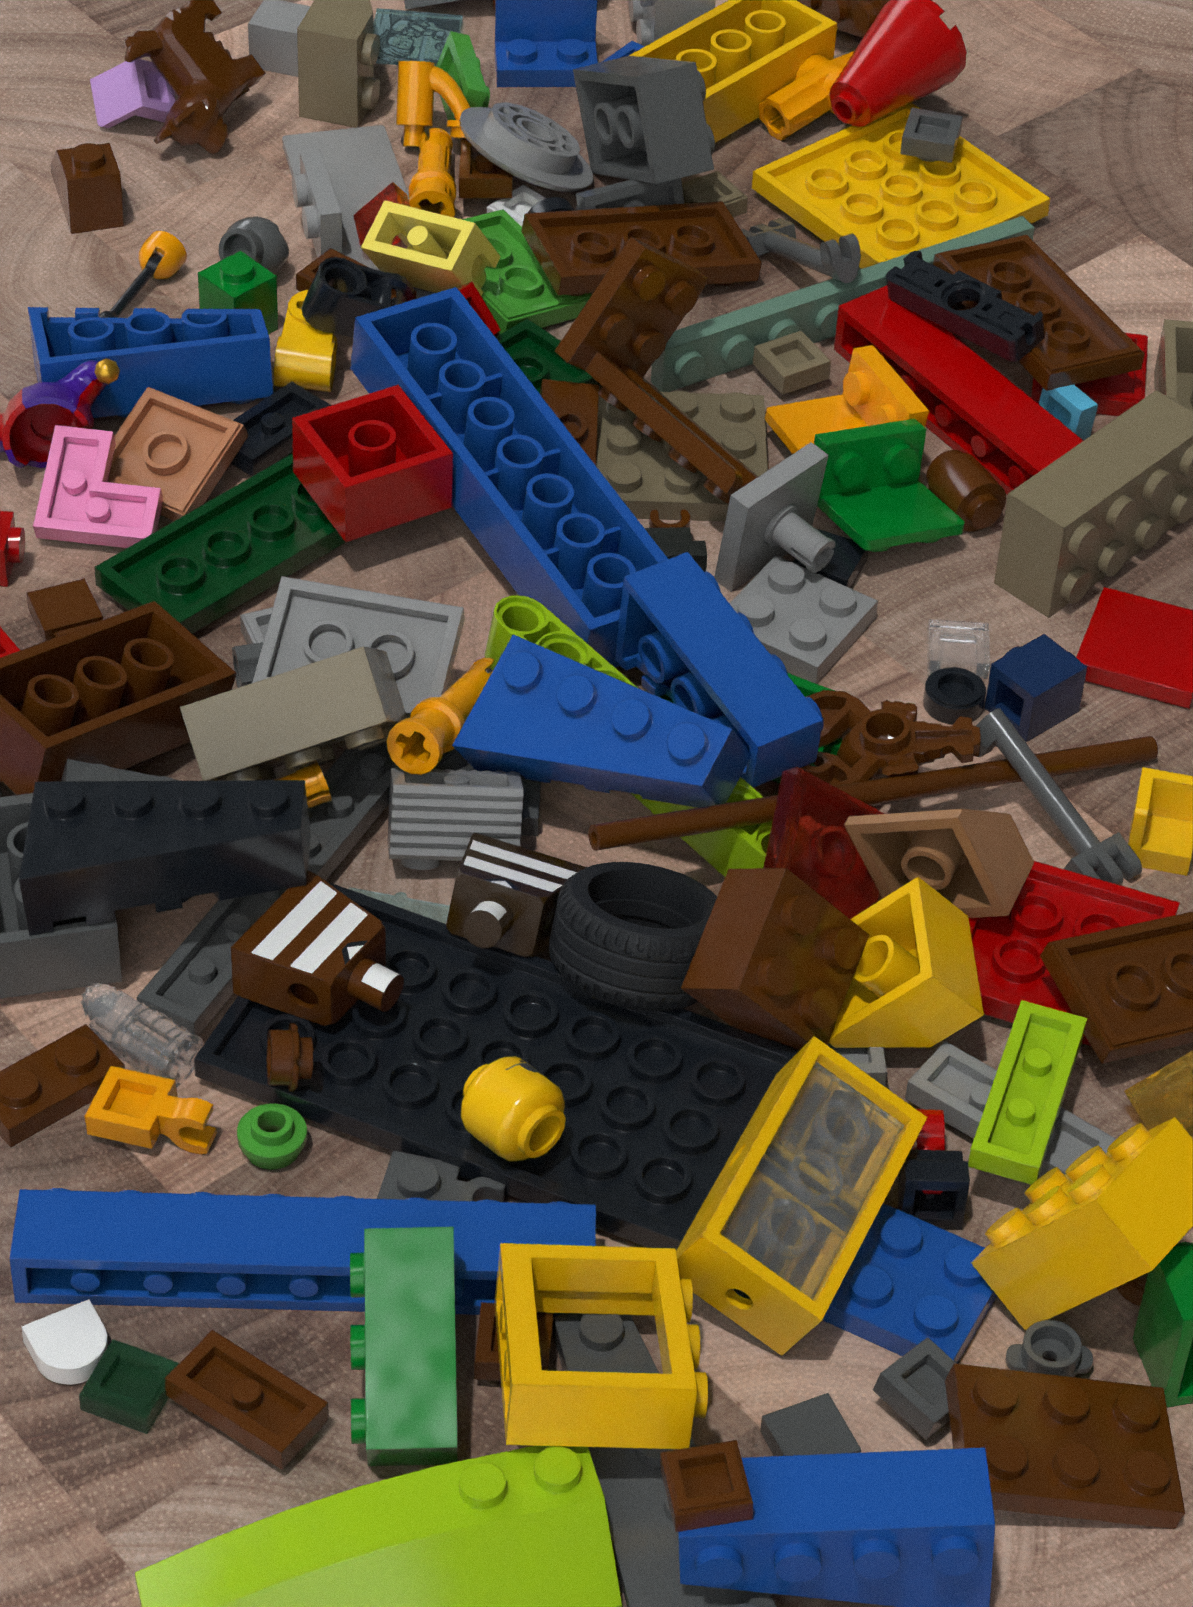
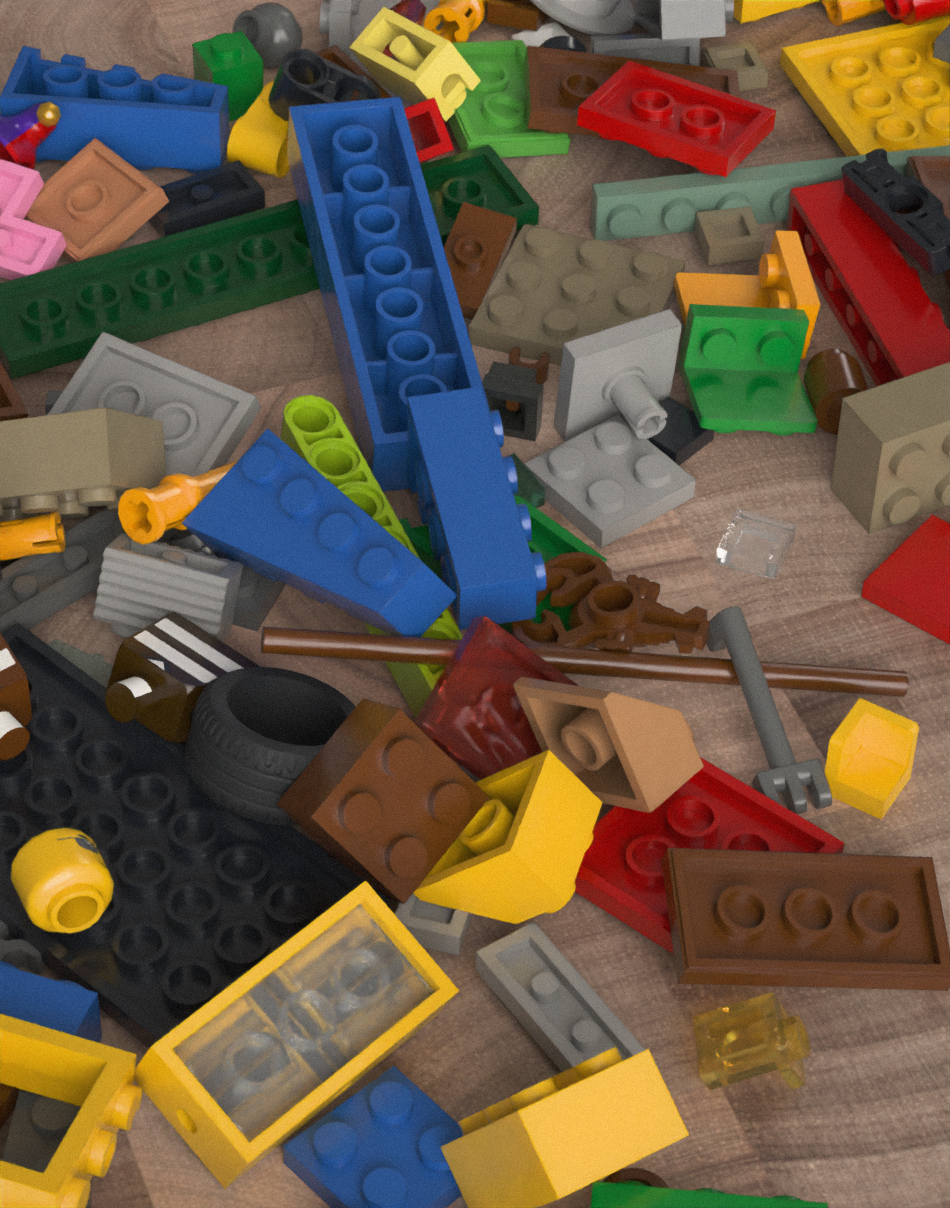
camera: 20 degrees right, 0 degrees up
light orange hinge [100,231,187,318] -> none
red brick [292,385,453,542] -> none
reddish brown bracket [555,236,758,504] -> none
dark grey hinge [741,218,861,283] -> none
black piece [898,1109,970,1229] -> none
black tile [923,667,986,725] -> none
lime plate [968,1000,1087,1185] -> none
dark blue brick [984,634,1087,742] -> none
none -> red plate [577,60,776,177]

